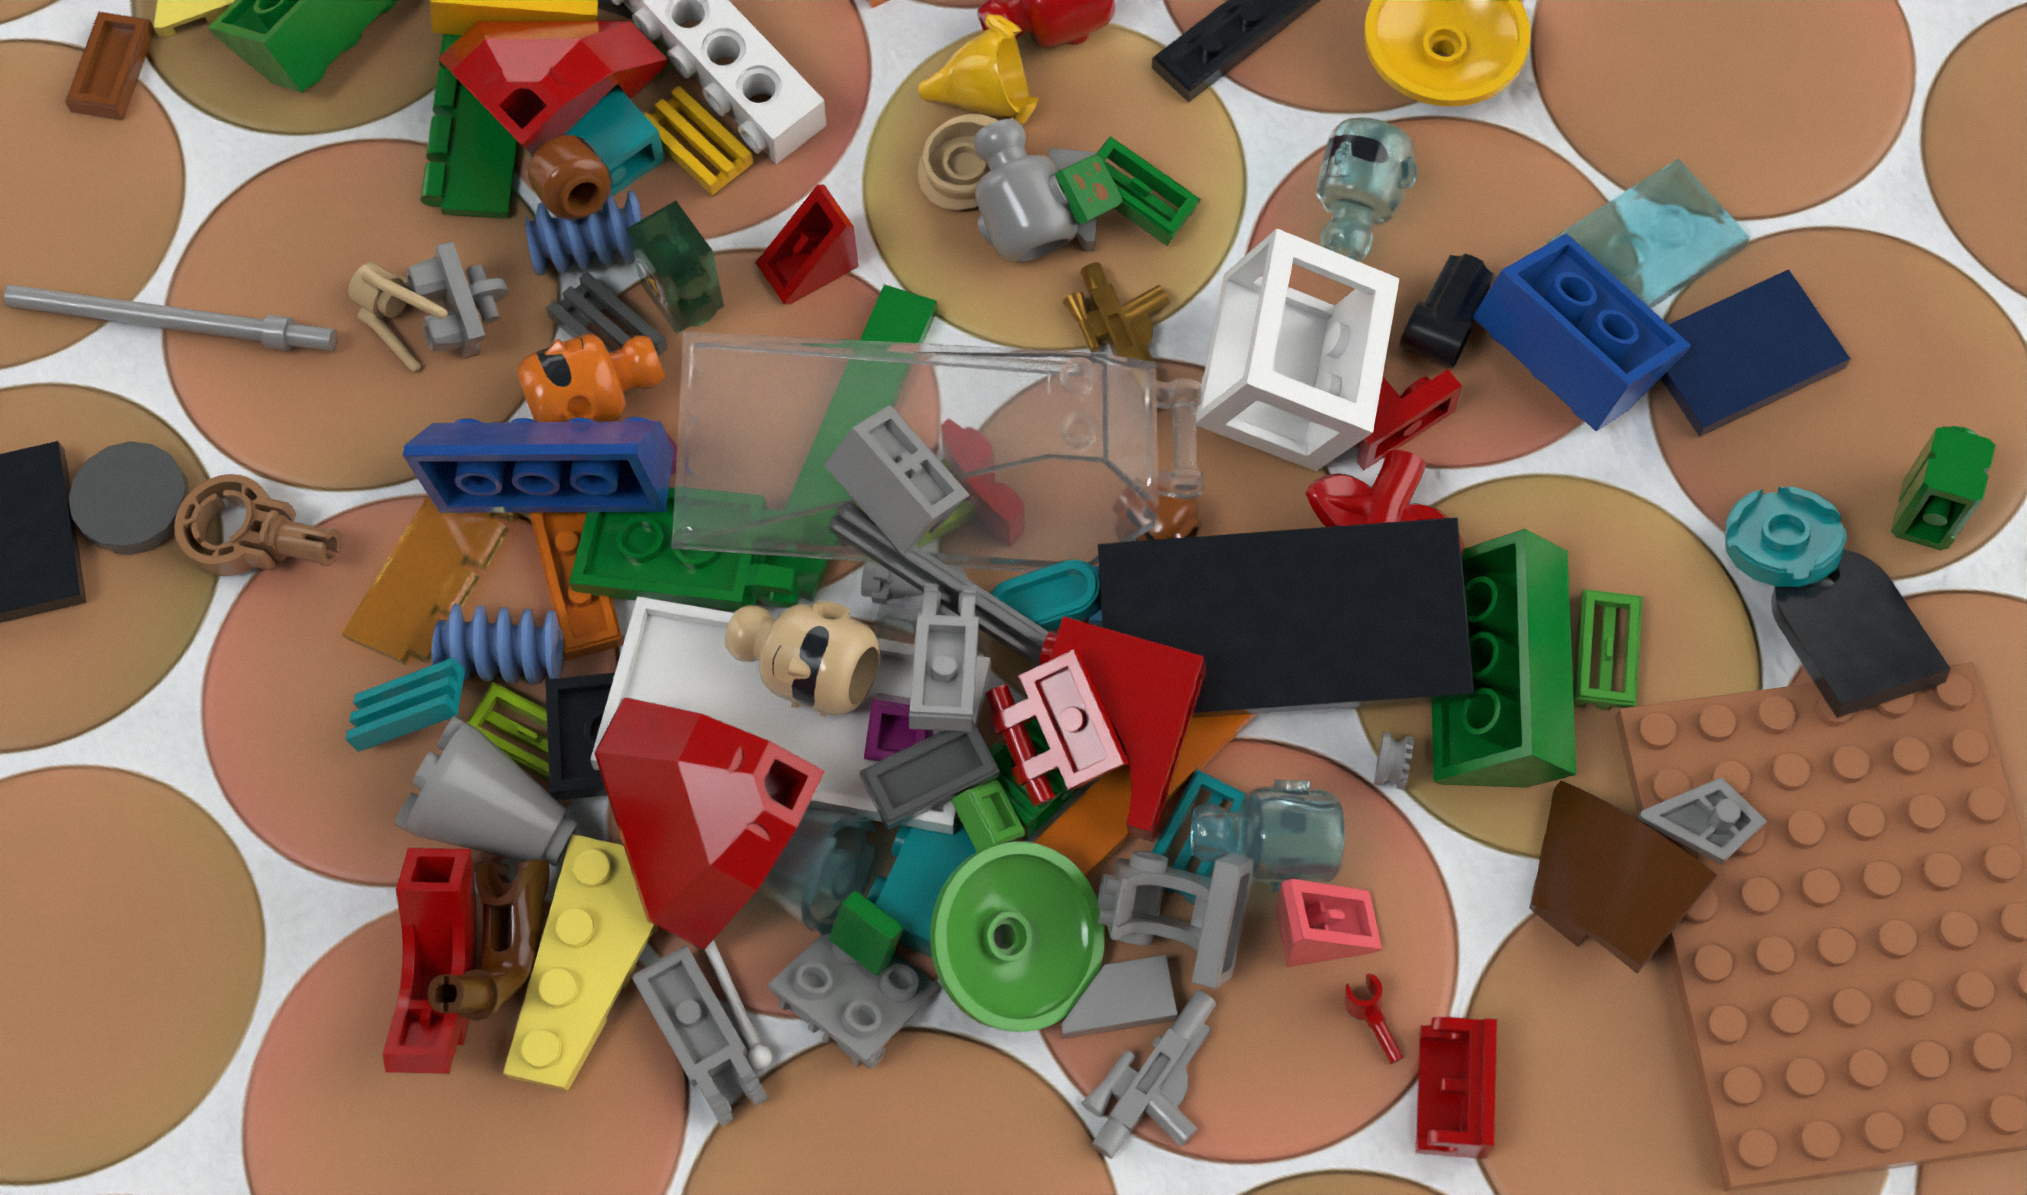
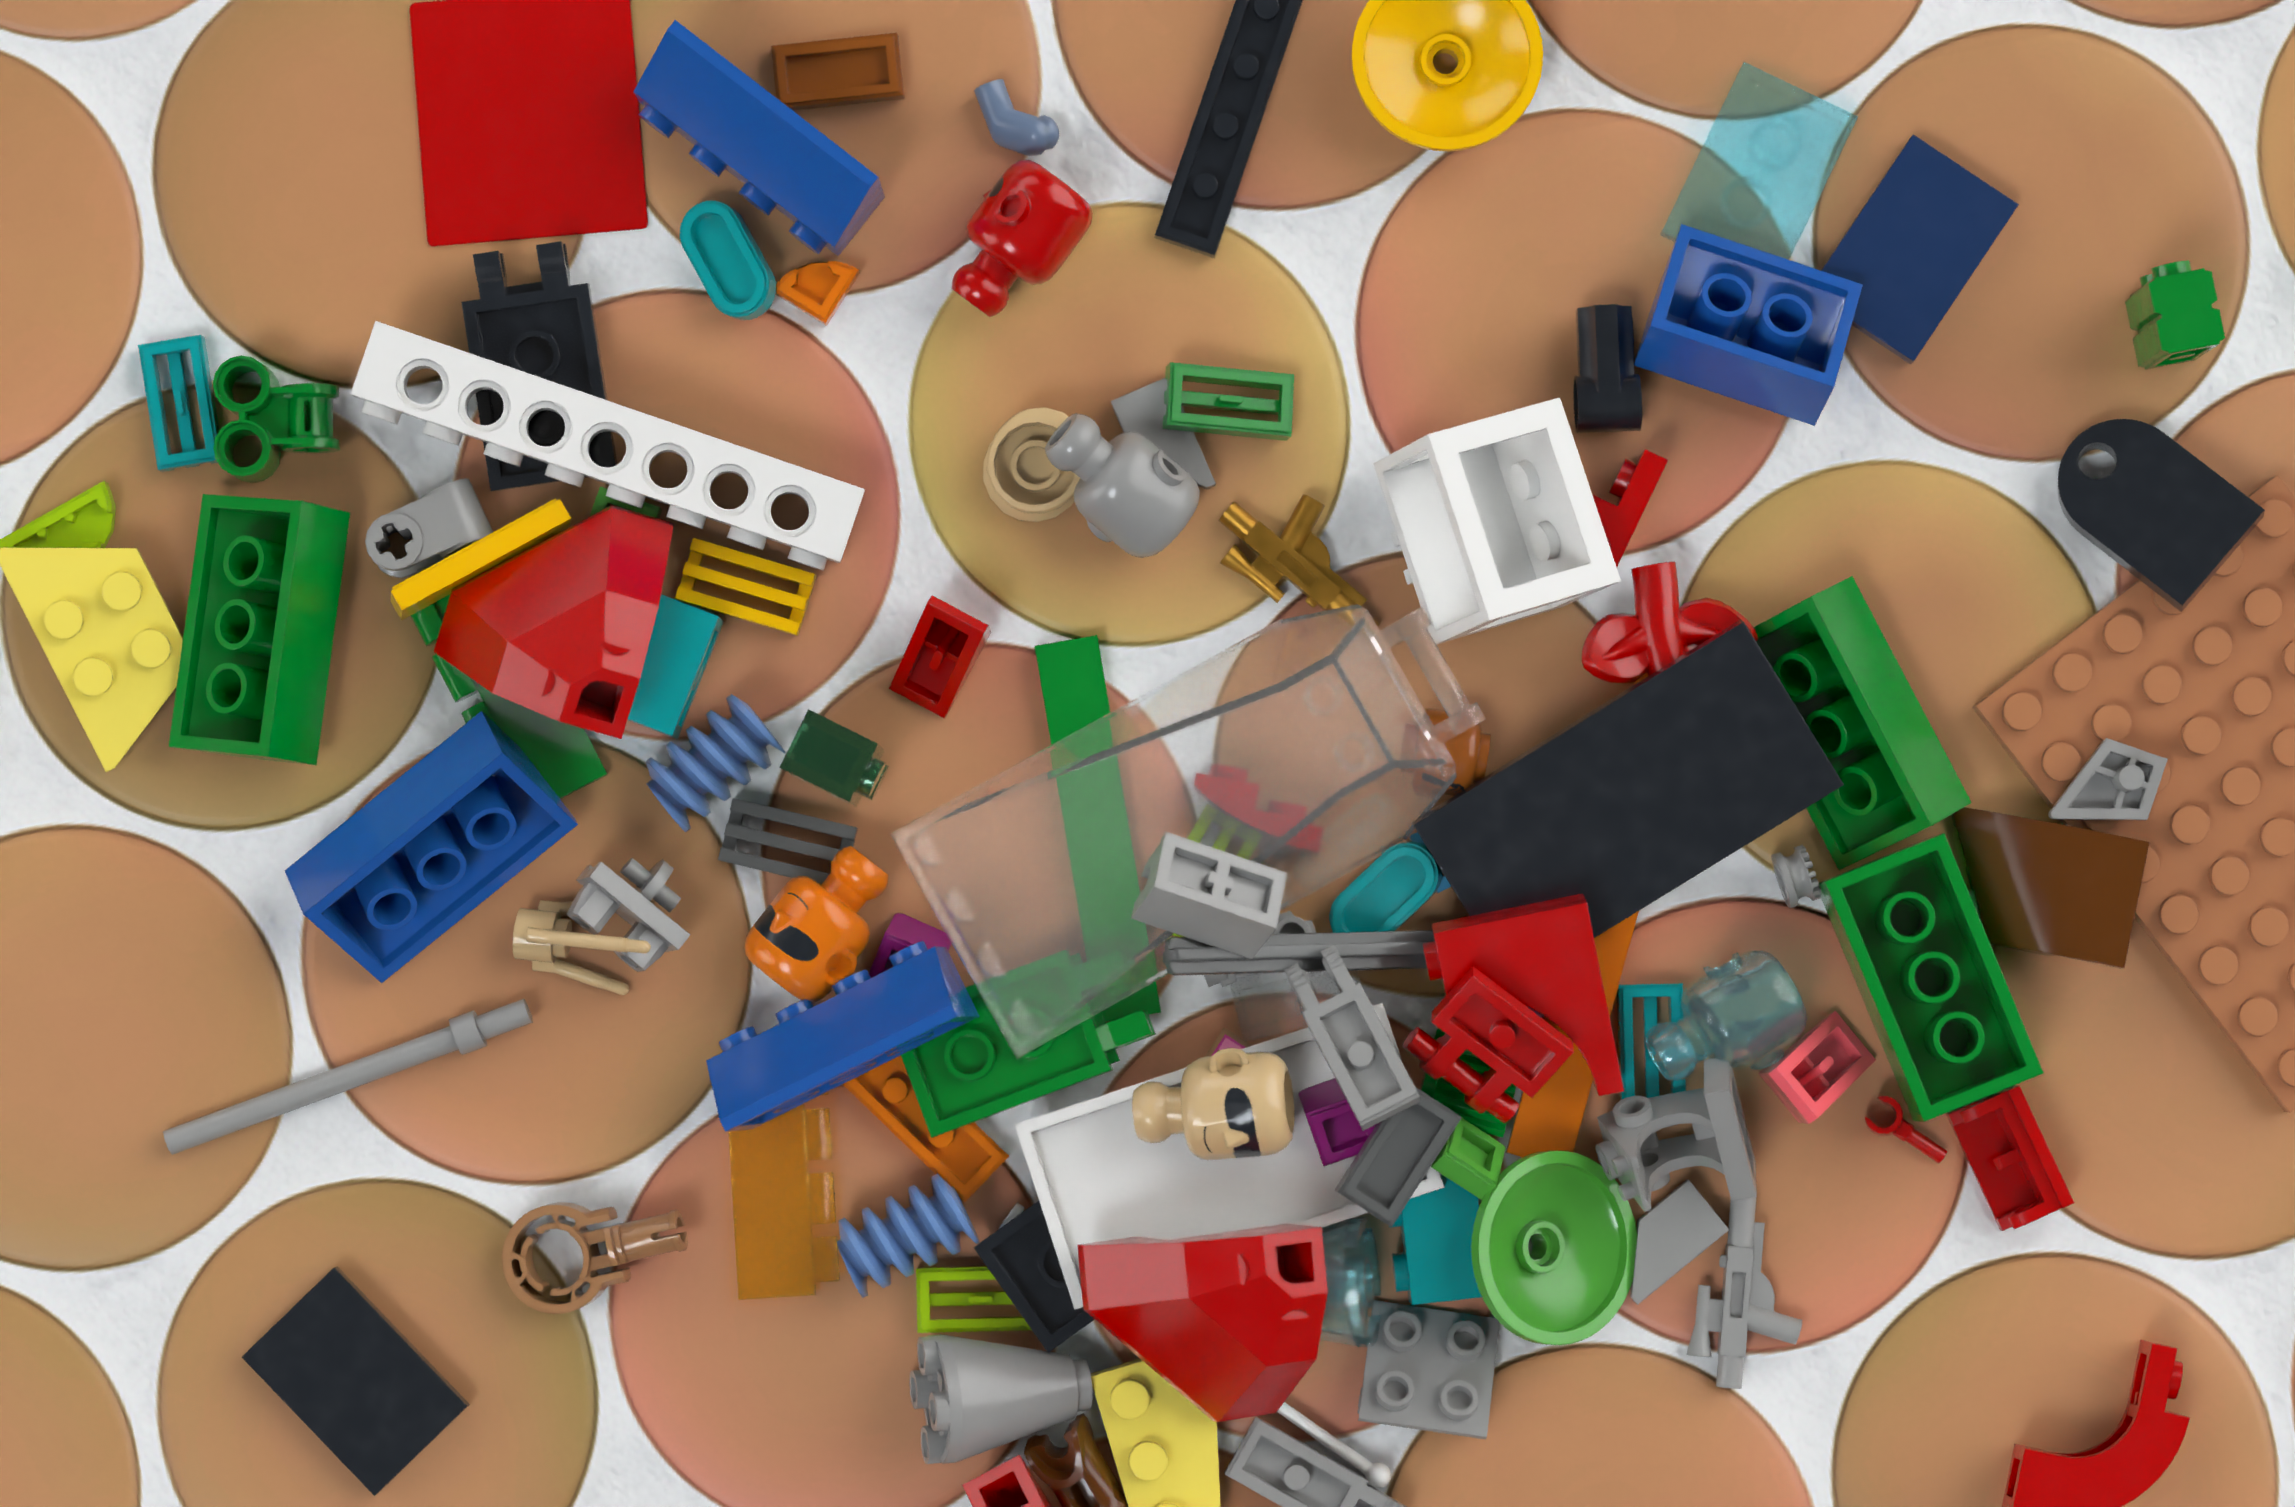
camera: 30 degrees left, 20 degrees up
dark orange tile [65,11,155,120] -> none
dark grey tile [69,441,190,555] -> none
teal tile [345,657,465,752] -> none
dark orange head [528,135,612,221] -> none
green tile [828,890,904,976] -> none
yellow hat [918,14,1039,125] -> none
green slope [1055,155,1123,225] -> none
clear light blue piece [1316,117,1417,261] -> none
bright green tile [1573,589,1643,711] -> none
teal tile [1724,487,1847,587] -> none
none -> blue slope [285,711,578,983]
none -> green brick [1818,833,2044,1122]

